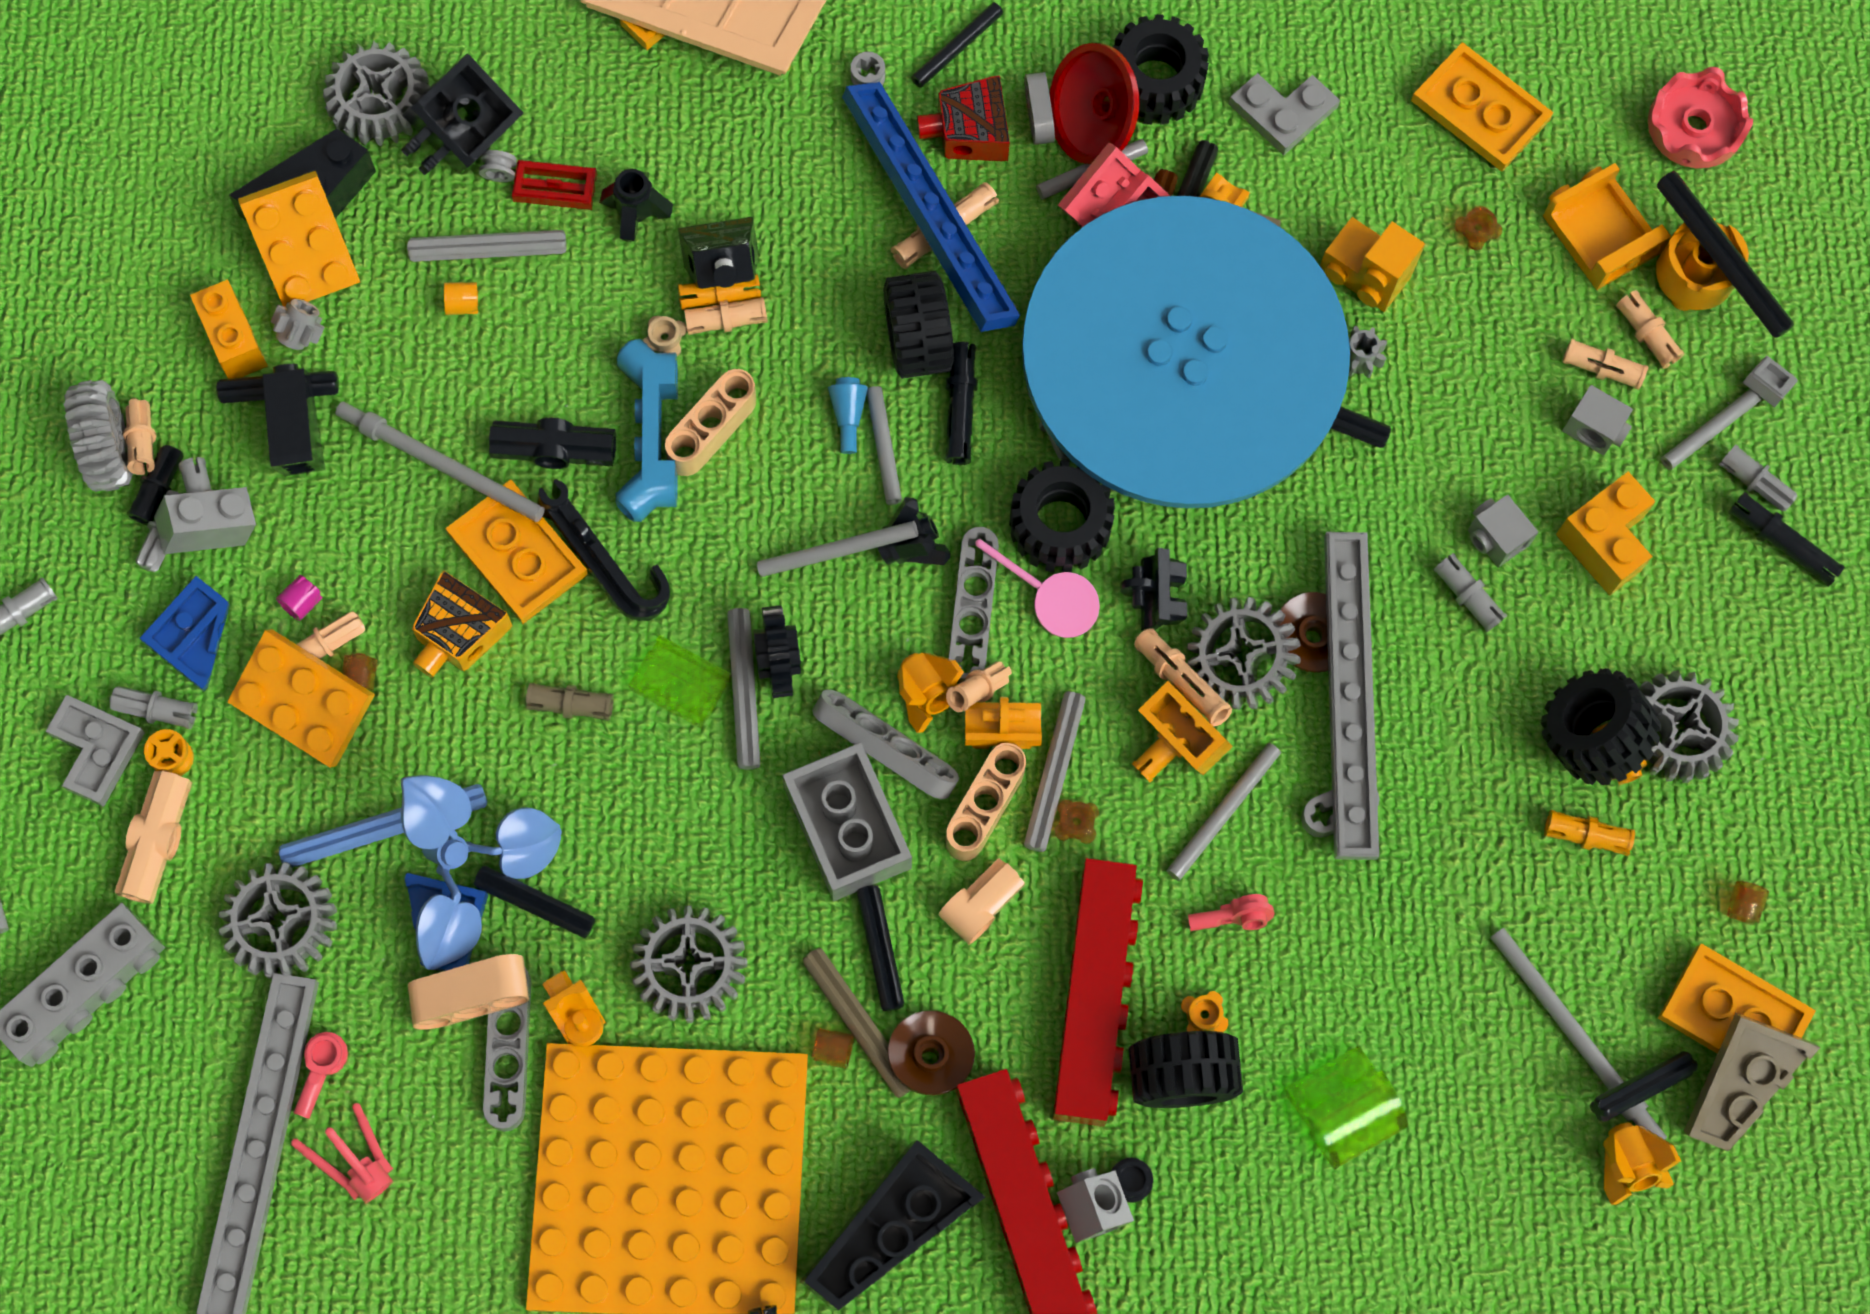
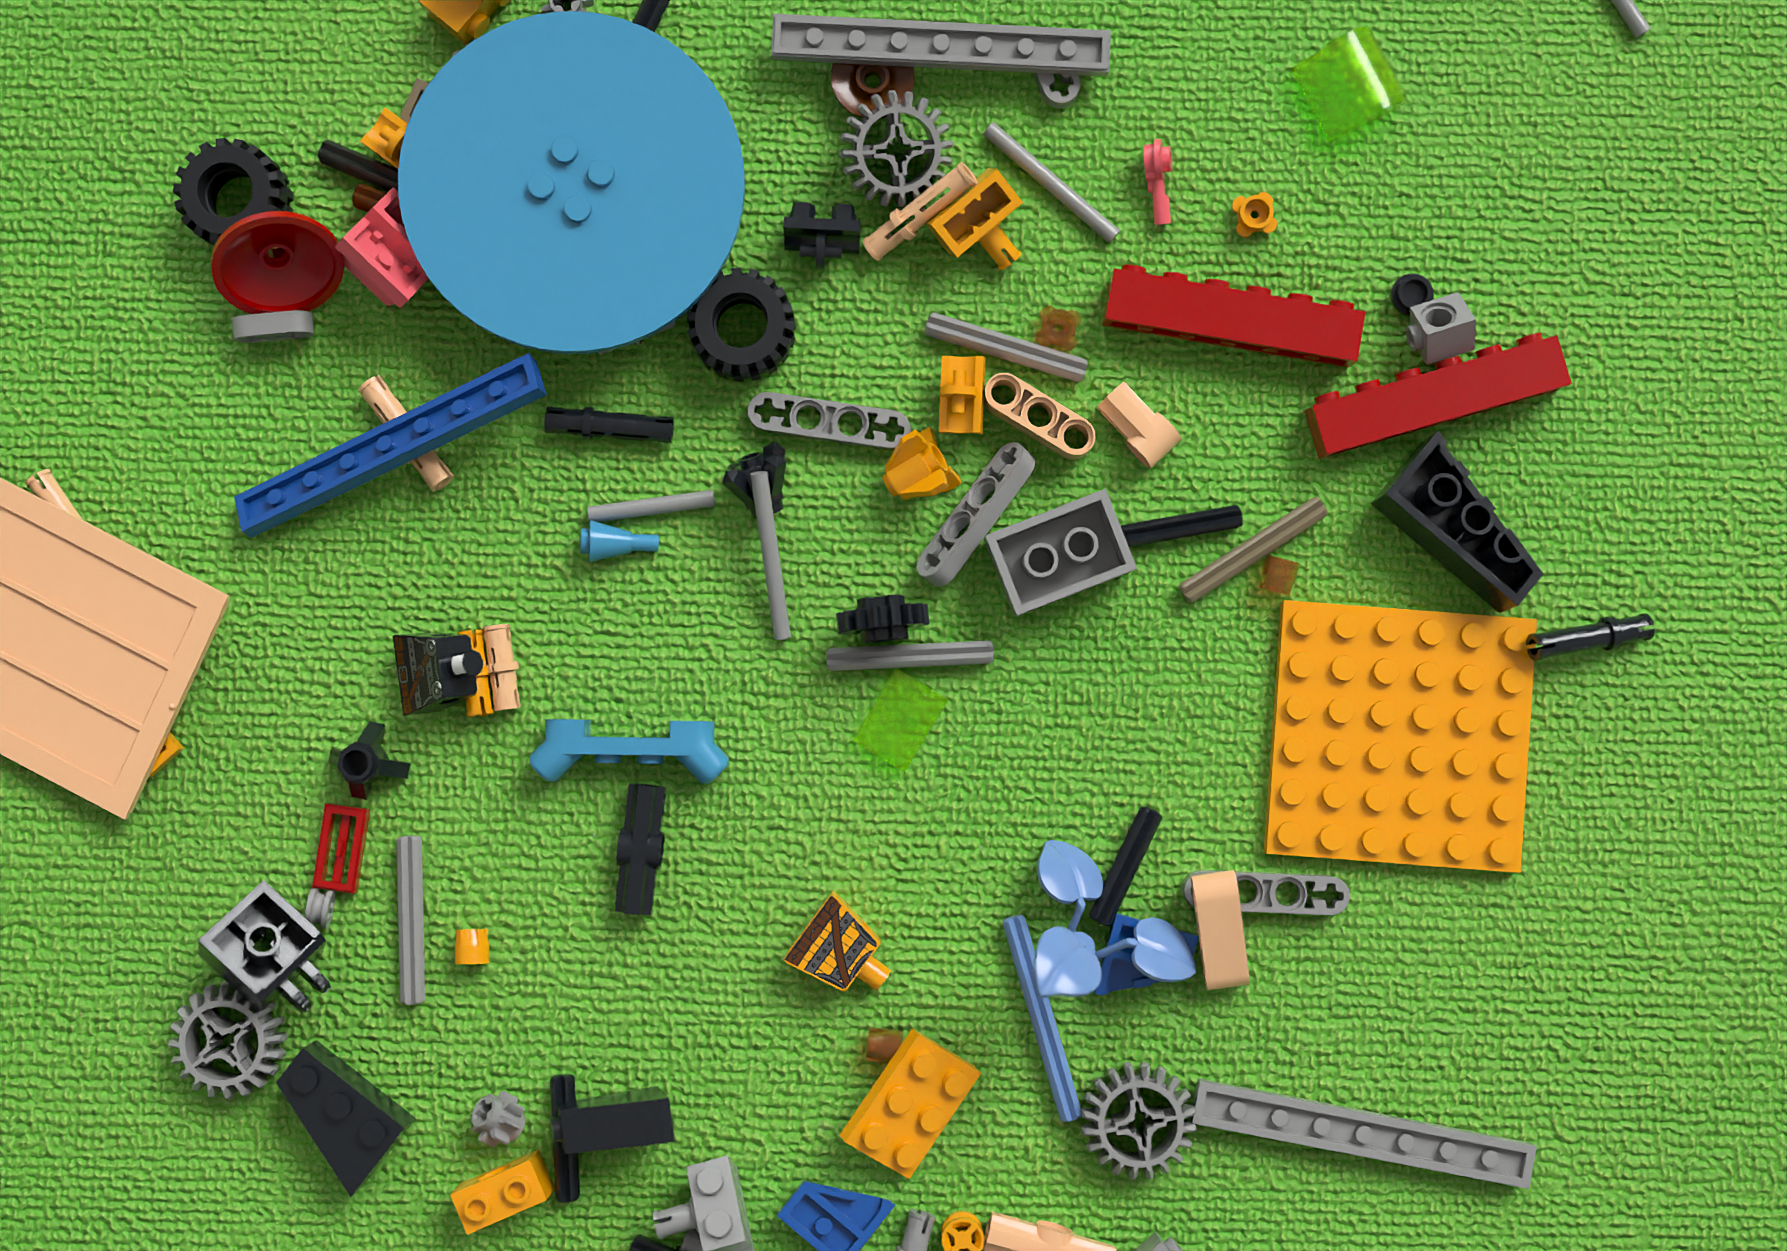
camera: 85 degrees left, 15 degrees up
light orange plate [238,170,360,307] -> none
dark pink hose [276,575,323,621] -> none
coral plant [291,1103,394,1204] -> none
coral plate [293,1032,349,1119] -> none
light nougat axle [297,611,366,659] -> none
light grey bar [335,401,545,522] -> none
light orange plate [445,479,588,624] -> none
dark tan pin [526,683,614,721] -> none
black piece [537,479,670,621] -> none
light orange hips [542,971,606,1047] -> none
light grey gear [630,905,748,1023] -> none
tan plate [643,316,687,356] -> none
light nougat beam [665,369,756,476] -> none
light grey bush [851,52,885,86] -> none
black tyre [883,271,954,379] -> none
reddish brown dish [888,1011,975,1096] -> none
black piece [911,2,1003,88] -> none
torso [917,75,1010,161] -> none
light nougat axle [946,661,1012,712] -> none
bright pink piece [975,539,1100,638] -> none
light grey bar [1036,139,1148,200] -> none
black tyre [1128,1031,1243,1108] -> none
light grey plate [1229,73,1340,155] -> none

